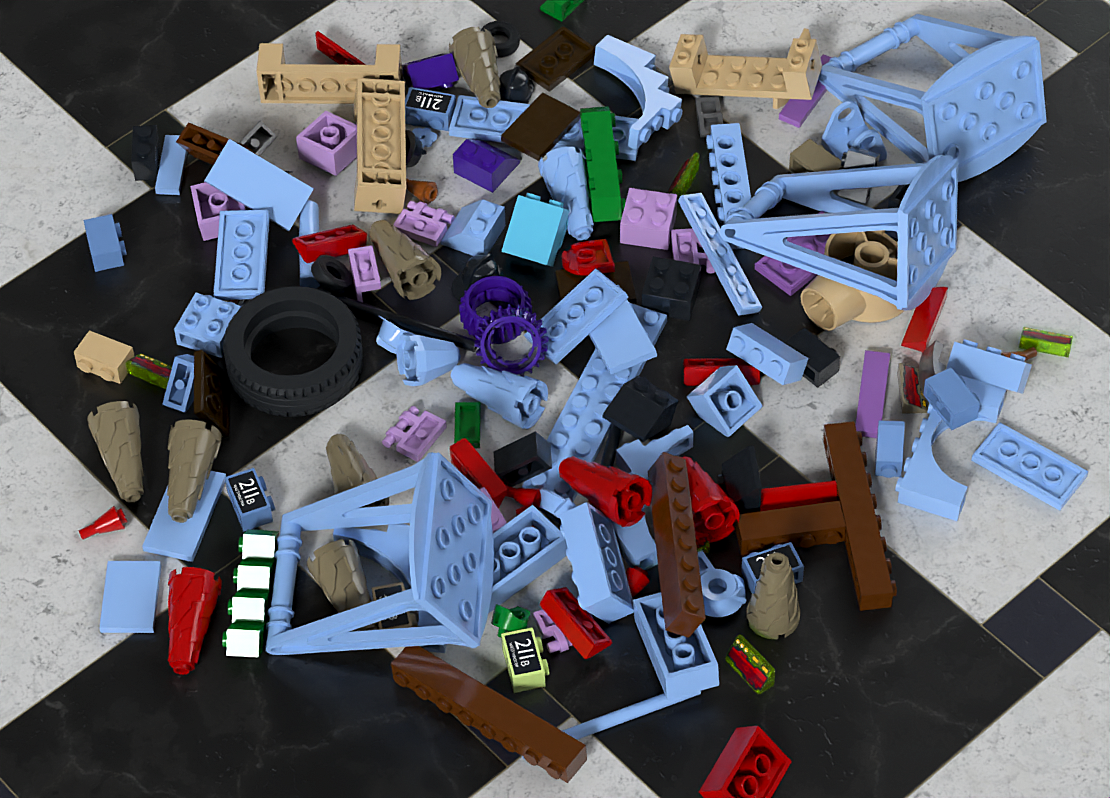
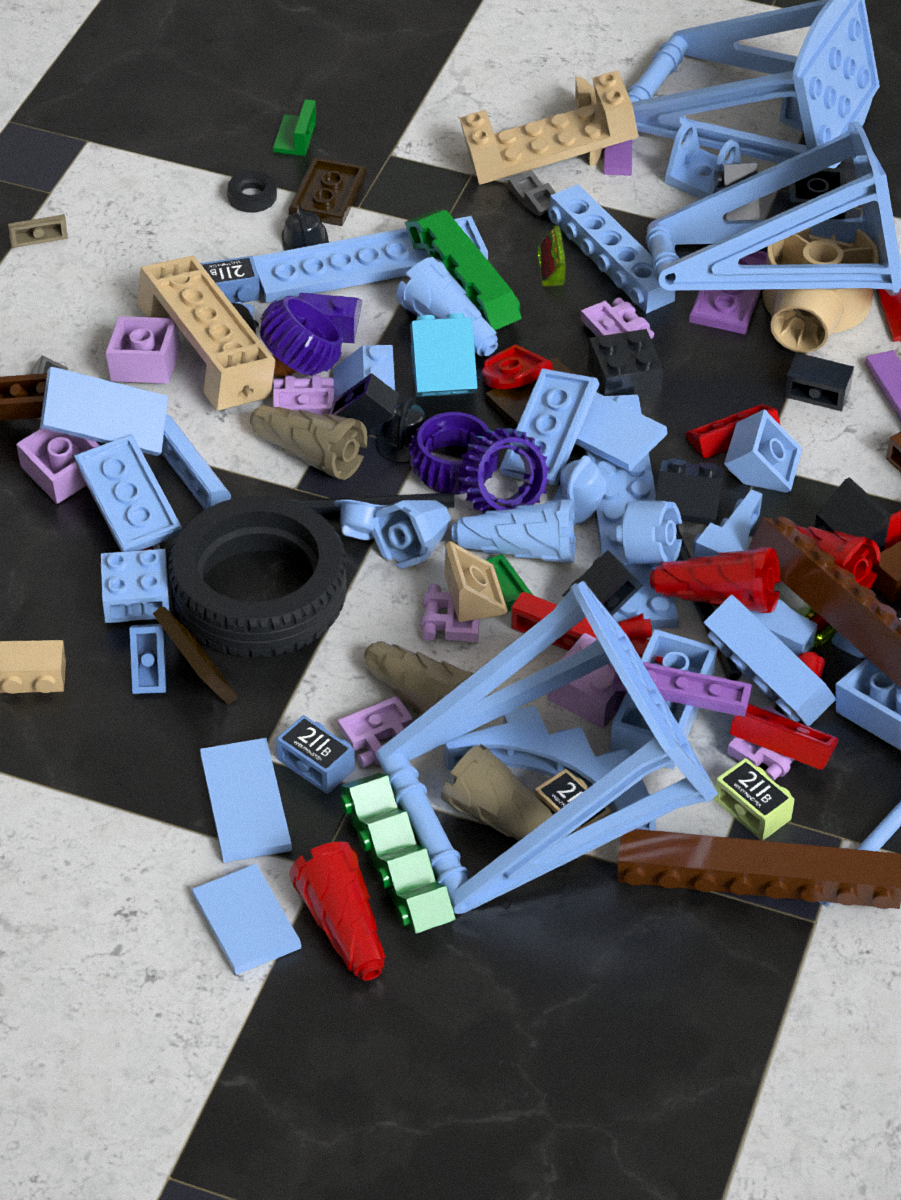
camera: 30 degrees left, 5 degrees down
red cone [78,506,128,540] -> none
dark tan cone [87,401,144,502] -> none
slope [126,353,172,389] -> none
dark tan cone [167,420,222,523] -> none
tan plate [256,43,403,104] -> none
red slope [293,224,367,263] -> none
black tyre [311,255,353,295] -> none
red slope [315,31,366,65] -> none
lavender panel [348,245,381,302] -> none
dark purple slope [402,53,459,91] -> none
dark tan cone [449,27,501,108] -> none
green piece [491,604,530,638] -> none
dark brown tile [501,92,581,161] -> none
light blue piece [539,489,577,525] -> none
light blue arch [594,35,683,150] -> none
lavender brick [620,188,677,250] -> none
light blue tile [678,193,762,316] -> none
light blue brick [726,323,809,385] -> none
dark tan brick [789,139,844,174] -> none
none -> dark tan slope [8,214,68,248]
none -> dark purple gear [260,296,343,376]
none -> black brick [329,373,399,436]
none -> lavender plate [338,696,413,767]
none -> tan slope [445,541,508,622]
none -> light blue piece [553,455,611,524]
none -> medium lavender tile [612,662,752,717]
none -> light blue brick [616,501,682,565]

